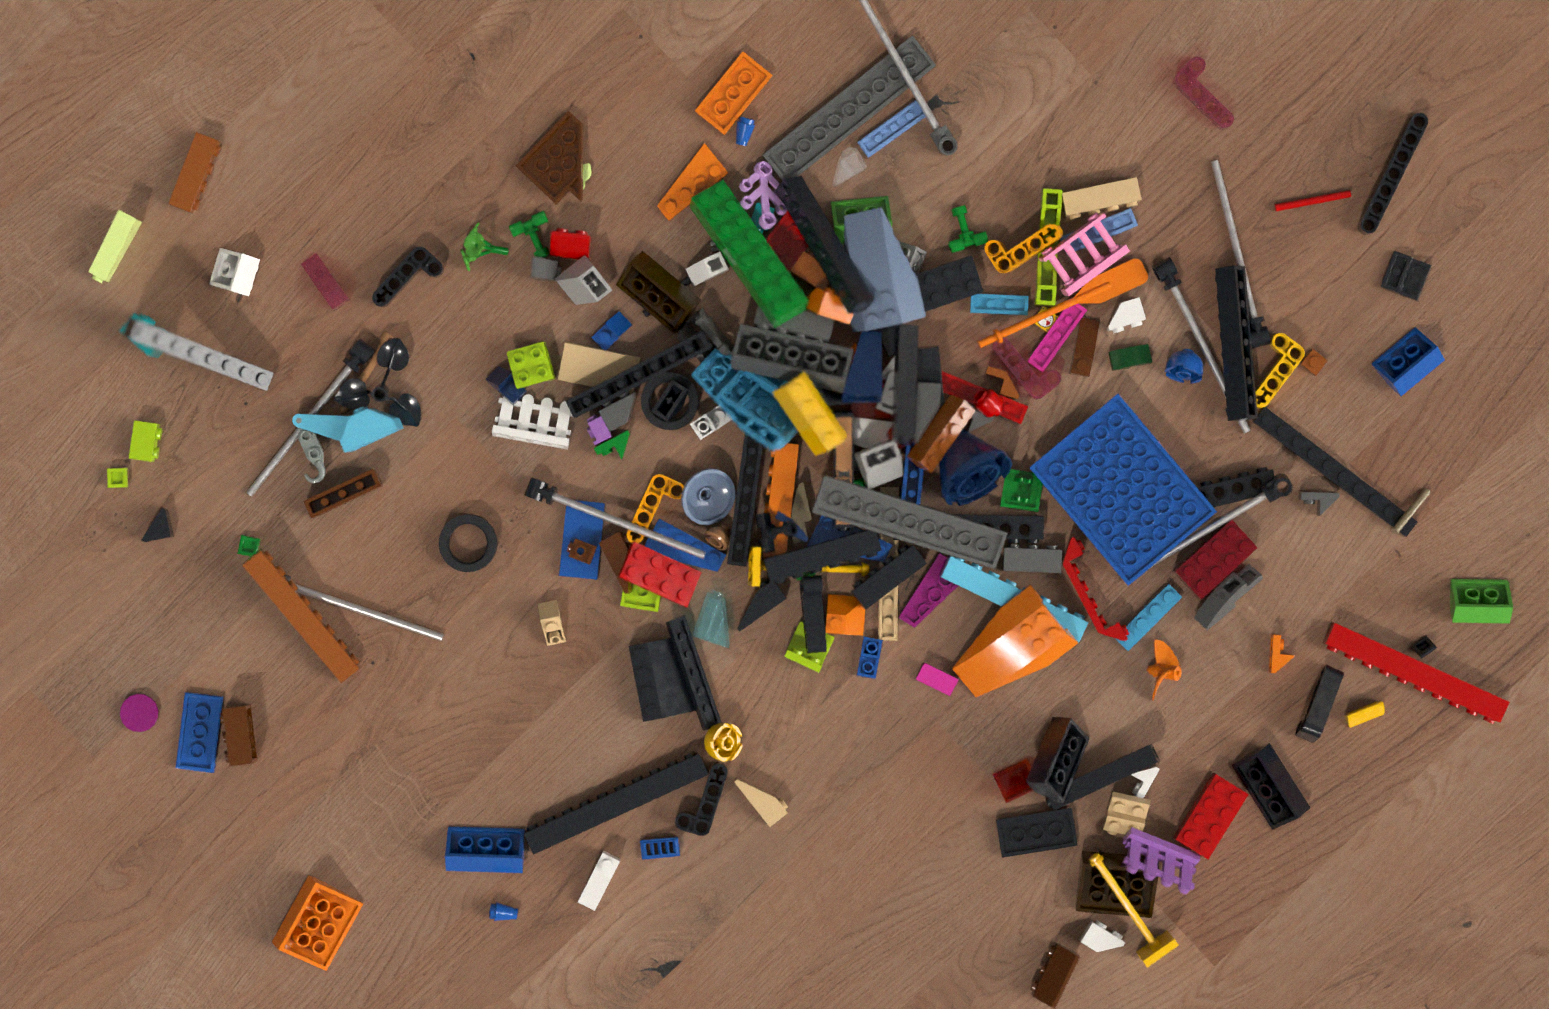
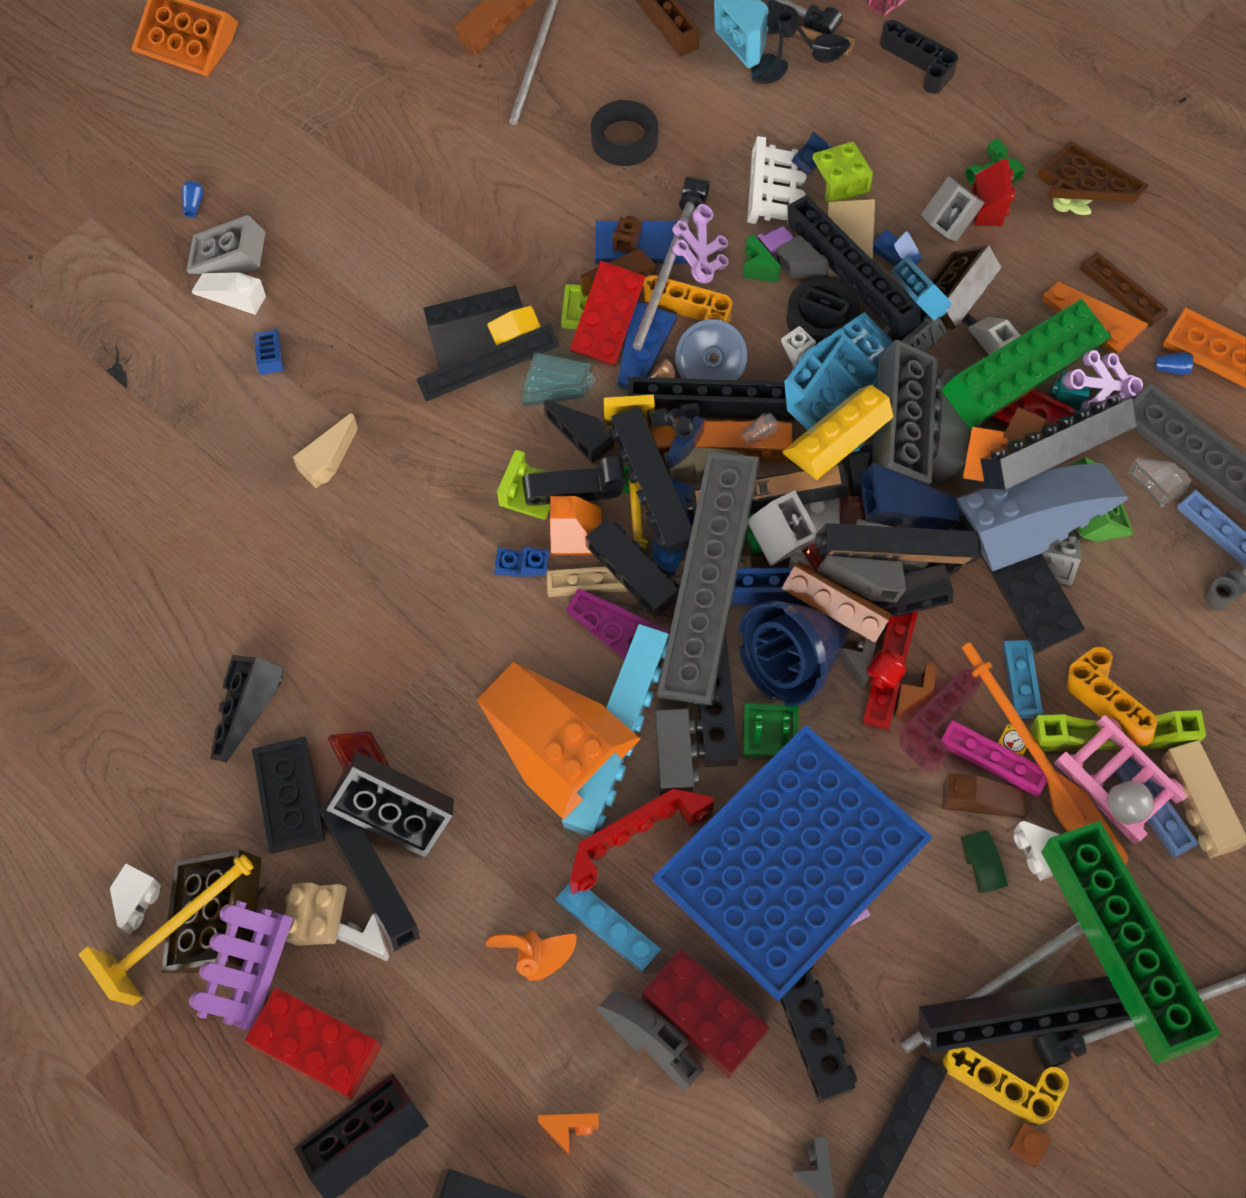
camera: 85 degrees right, 25 degrees down
blue slope [445,827,525,873] -> none
bright green plant [460,222,509,271] -> none
black brick [524,751,709,855] -> none
dark grey slope [531,257,562,282] -> none
tan slope [538,600,566,646] -> none
black beam [675,762,728,836] -> none
yellow cylinder [704,723,742,762] -> none
dark pink slope [916,663,959,696] -> none
green bar [948,205,988,253] -> none
reddish brown slope [1030,942,1080,1009] -> none
flat silver piece [1149,473,1293,569] -> none
blue cylinder [1165,349,1203,384] -> none
none -> light grey slope [186,215,266,274]
none -> black wedge [210,655,284,763]
none -> yellow slope [487,305,541,346]
none -> lavender plant [672,204,729,284]
none -> clear cone [741,412,780,445]
none -> dark azure brick [889,255,953,321]
none -> green brick [1041,821,1221,1066]
none -> reddish brown tile [1079,252,1168,328]
none -> light grey hair [1107,781,1154,825]

